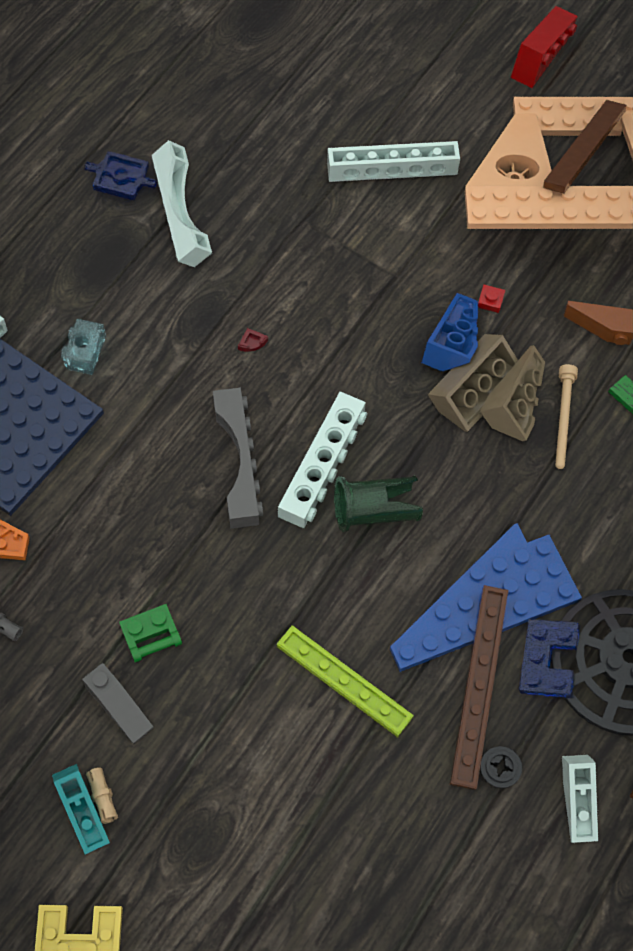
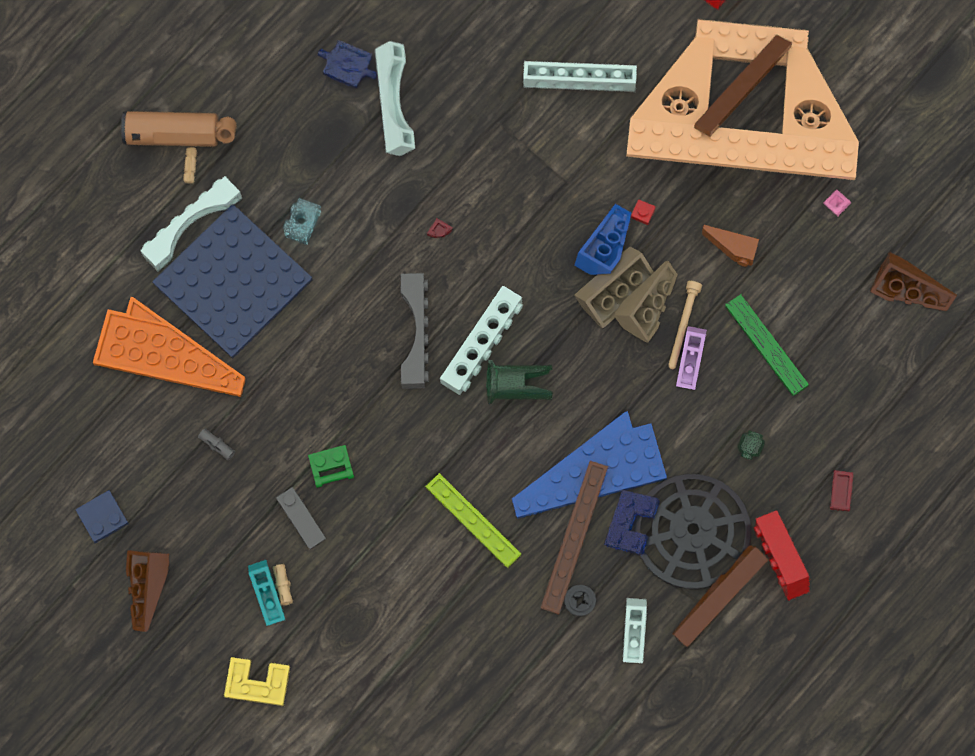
camera: 15 degrees right, 10 degrees up
none -> lavender slope [676,326,707,390]

